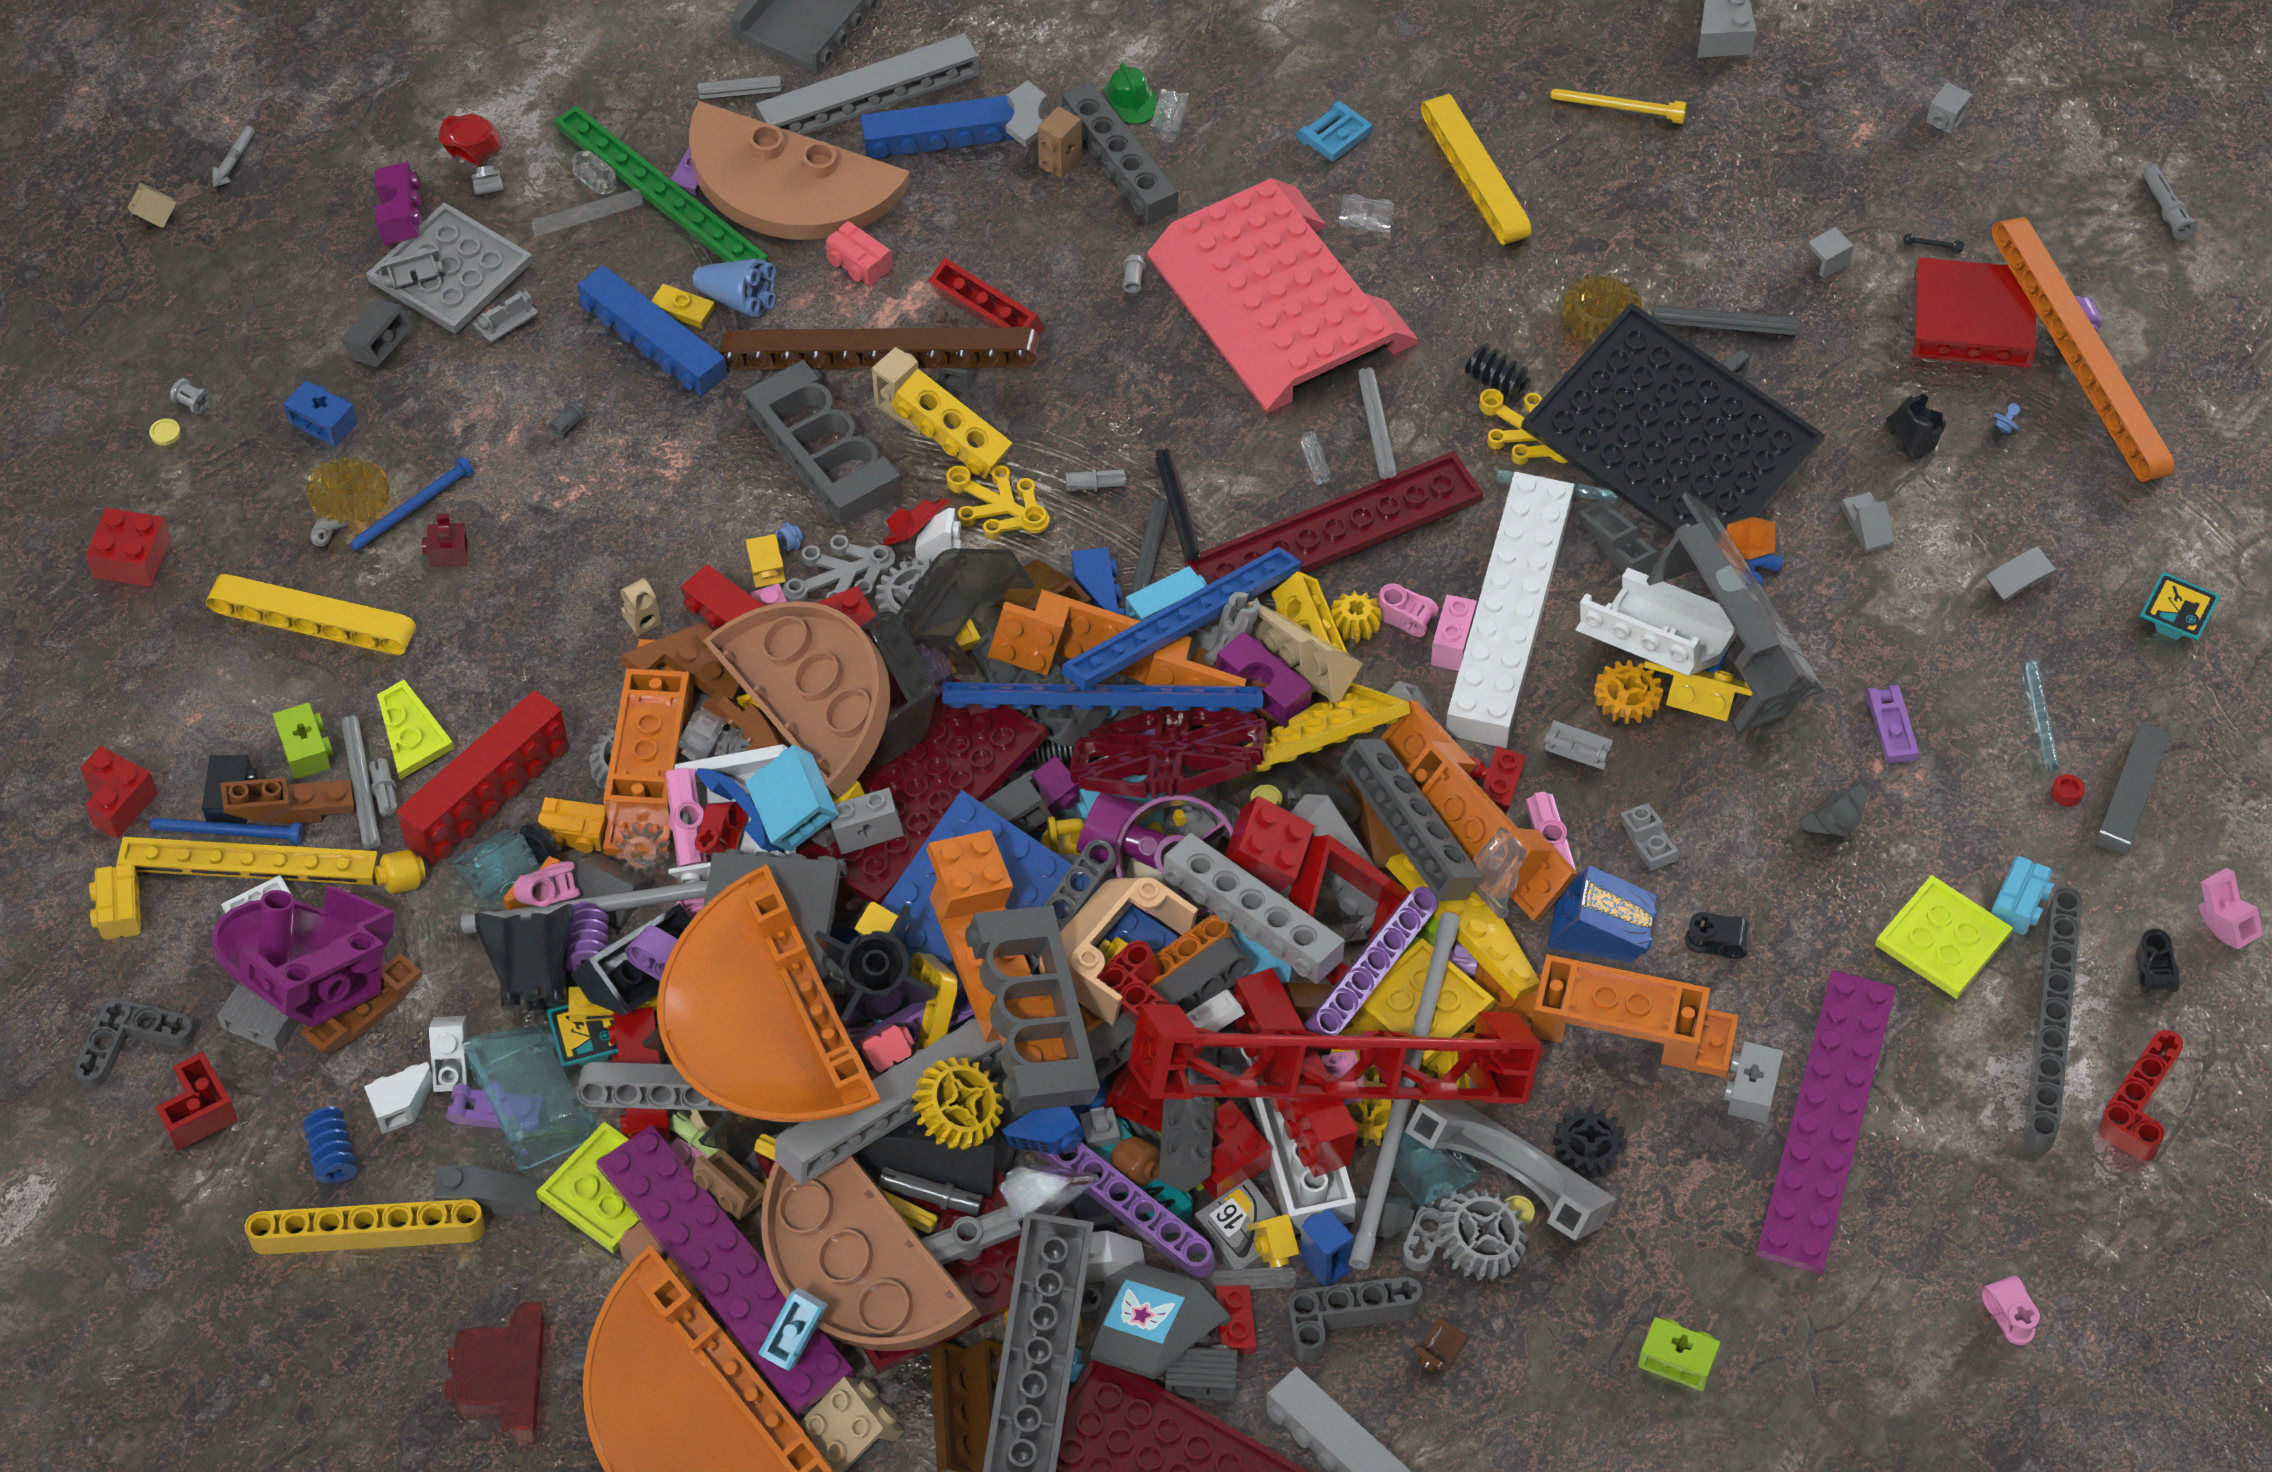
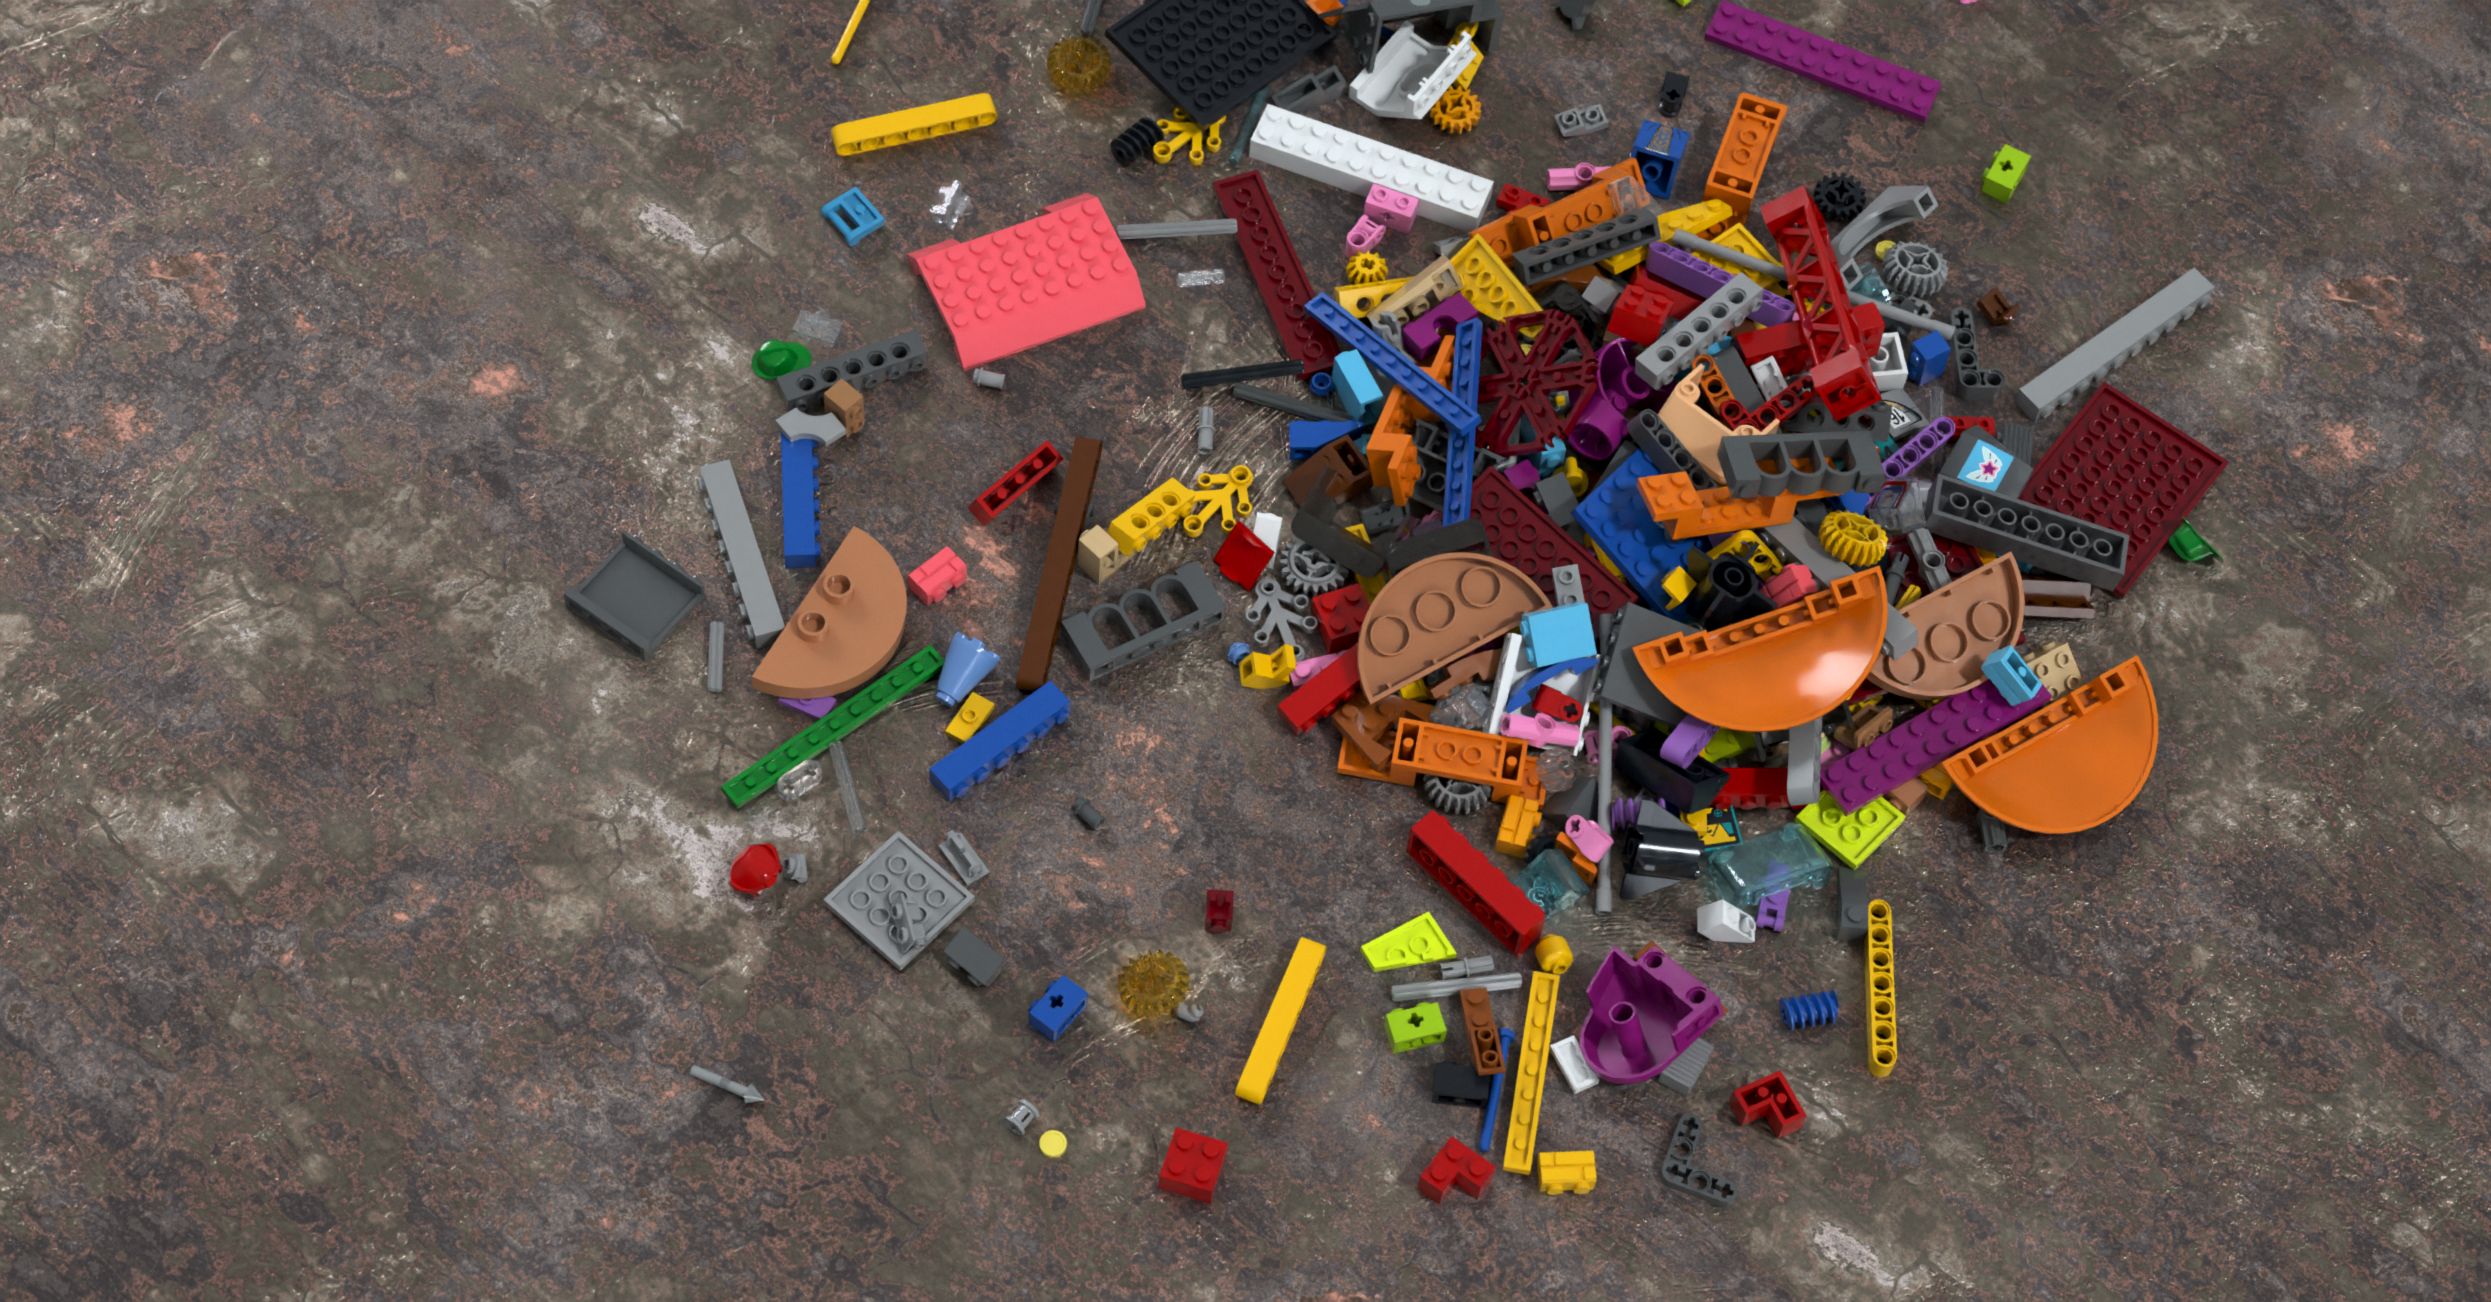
camera: 90 degrees left, 5 degrees up
tan panel [127,182,176,227] -> none
blue bar [350,456,475,550] -> none
white slope [364,1062,433,1134] -> none
magenta arch [375,161,422,245] -> none
clear red brick [445,1302,546,1445] -> none
tan leg [621,578,662,636] -> none
yellow brick [1247,1214,1299,1268] -> none
light grey hinge [1544,720,1614,770] -> none
light grey brick [1724,1041,1783,1123] -> none

